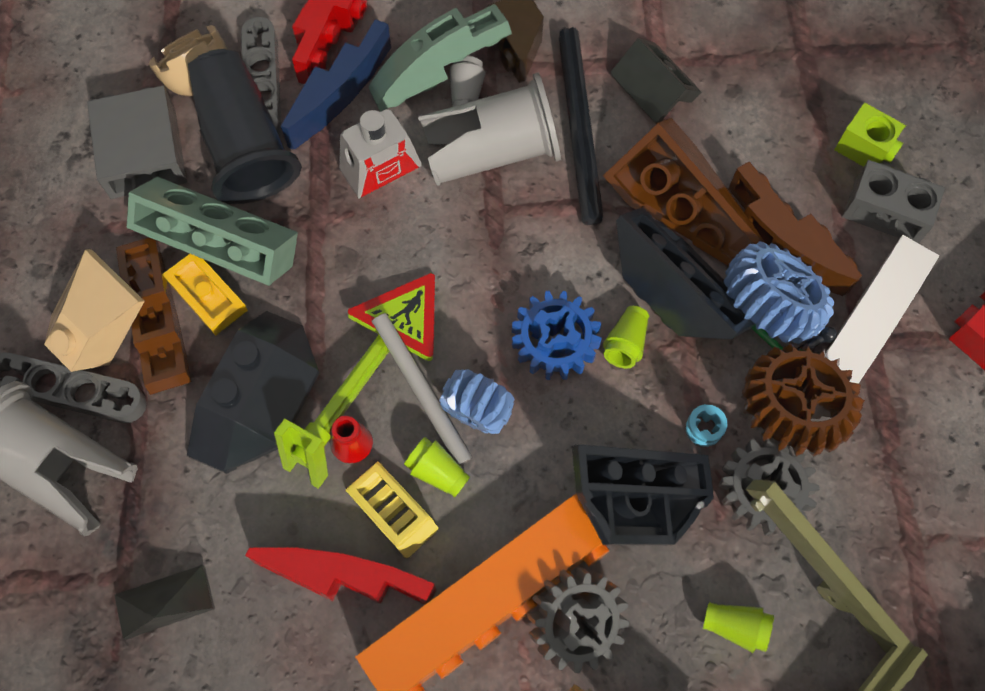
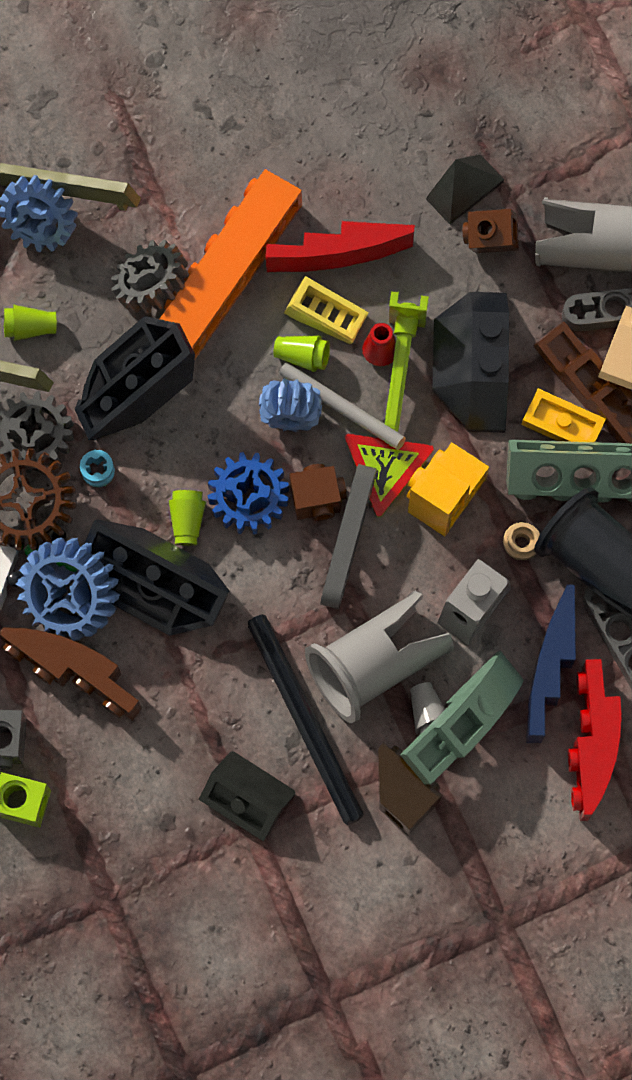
camera: 160 degrees right, 5 degrees up
reddish brown wedge [603,118,766,266] -> none
none -> reddish brown brick [289,464,347,521]
none -> dark grey beam [320,464,377,609]
none -> yellow brick [406,442,489,537]
none -> reddish brown brick [462,209,519,254]
none -> tan plate [503,522,540,560]

